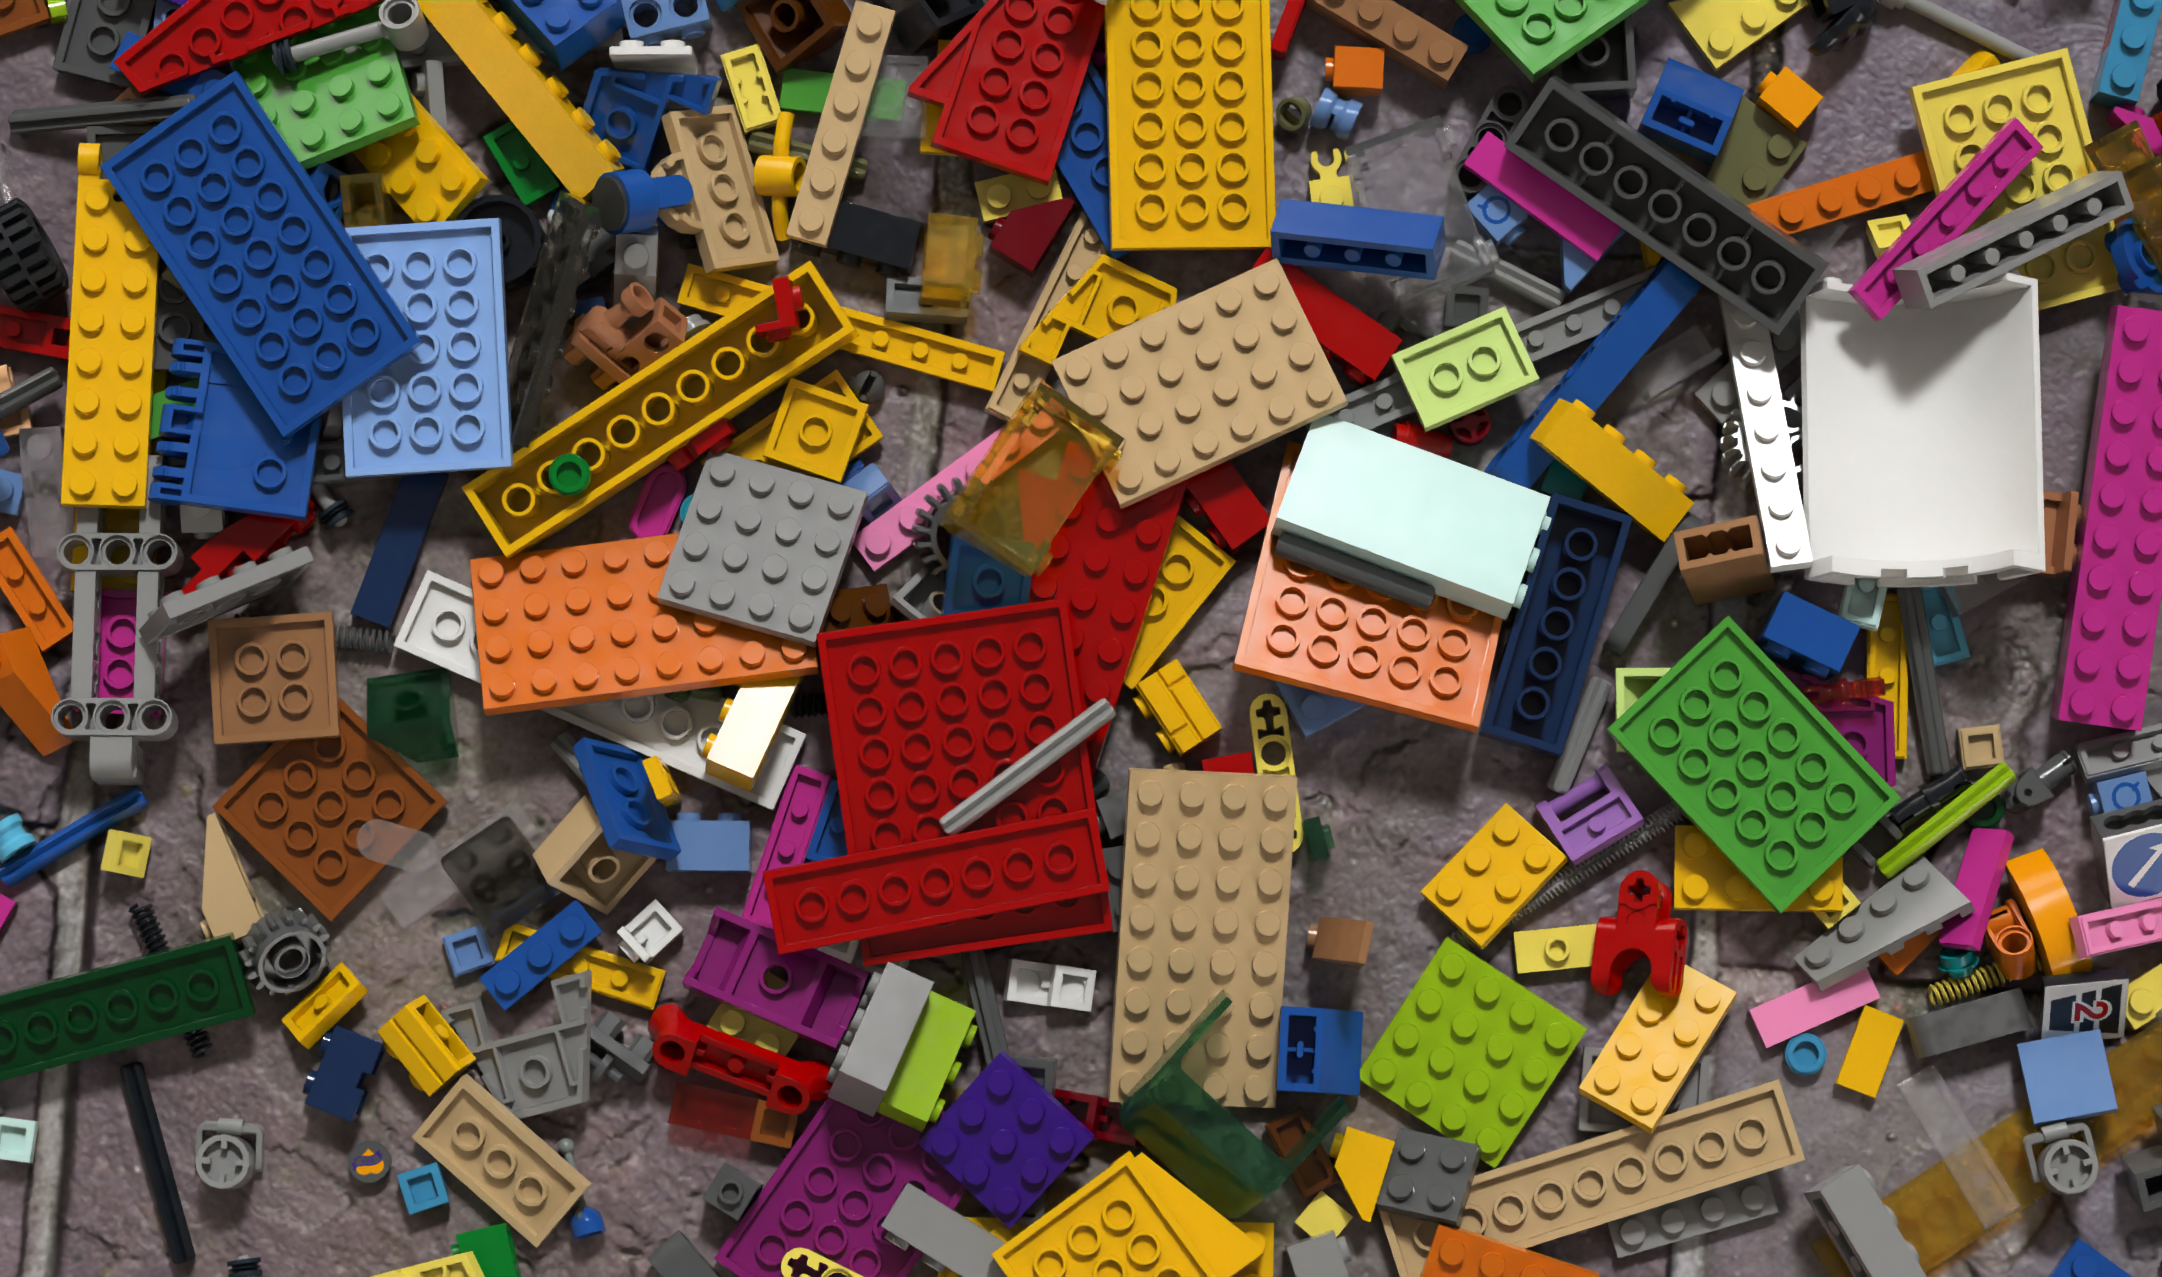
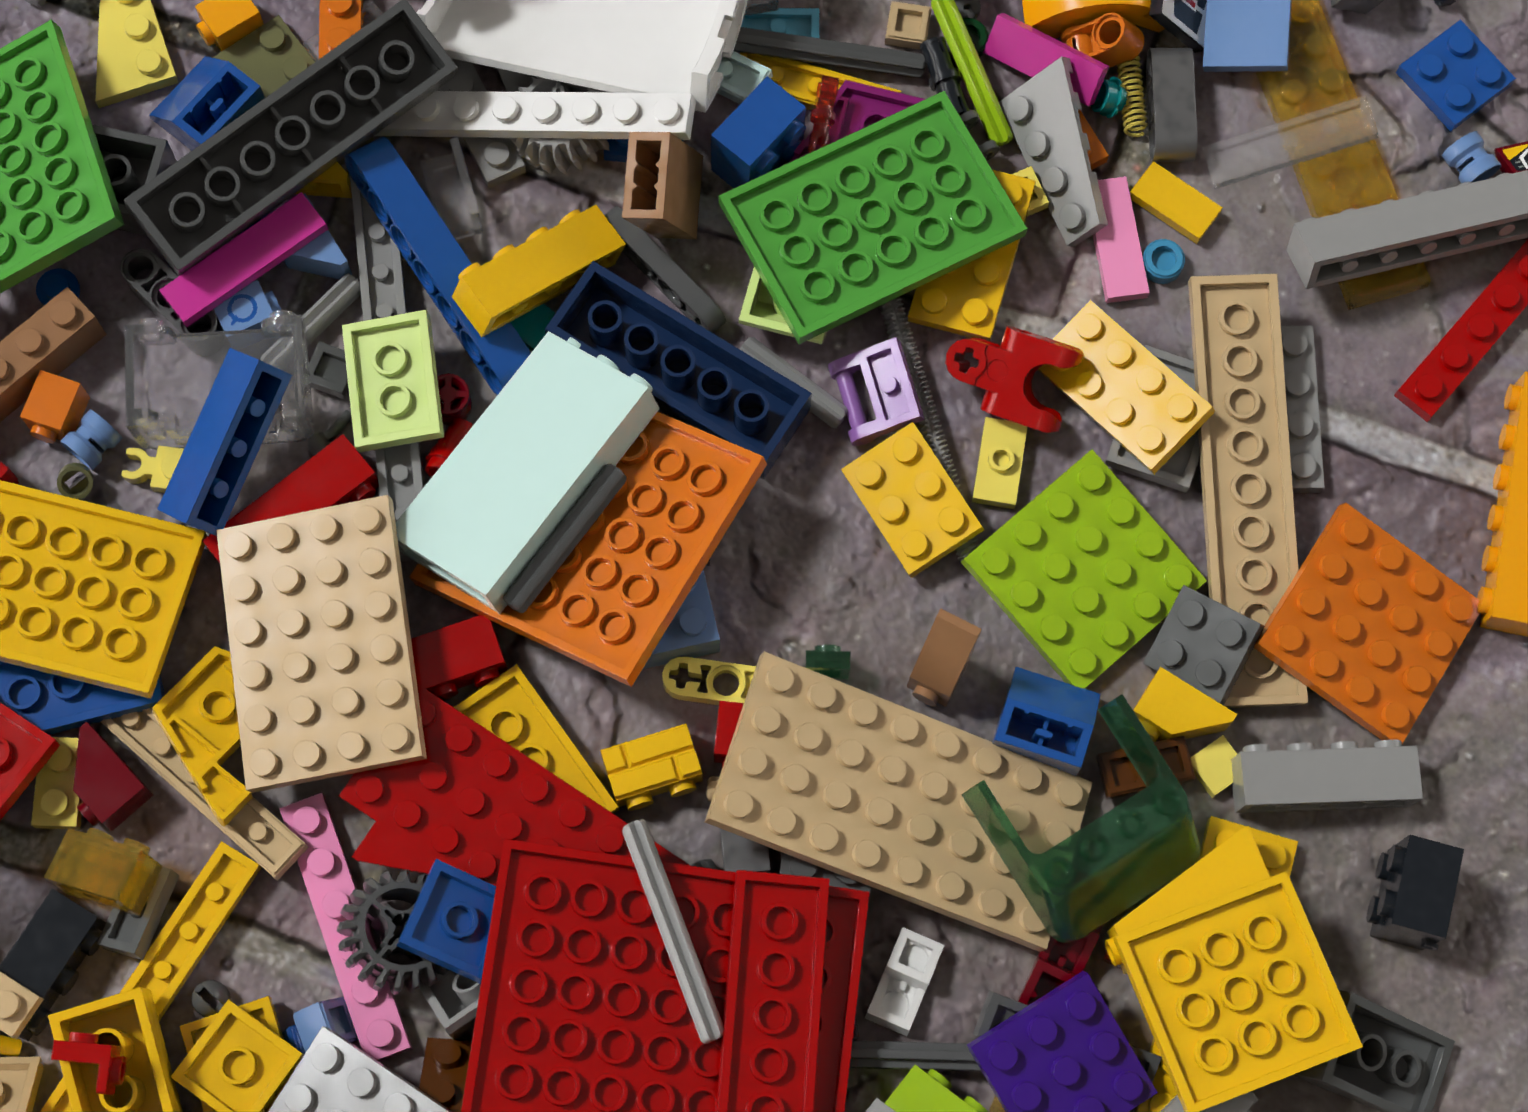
camera: 80 degrees left, 10 degrees down
clear yellow windscreen [938,381,1124,578] -> none
light grey piece [2022,1121,2099,1194] -> none

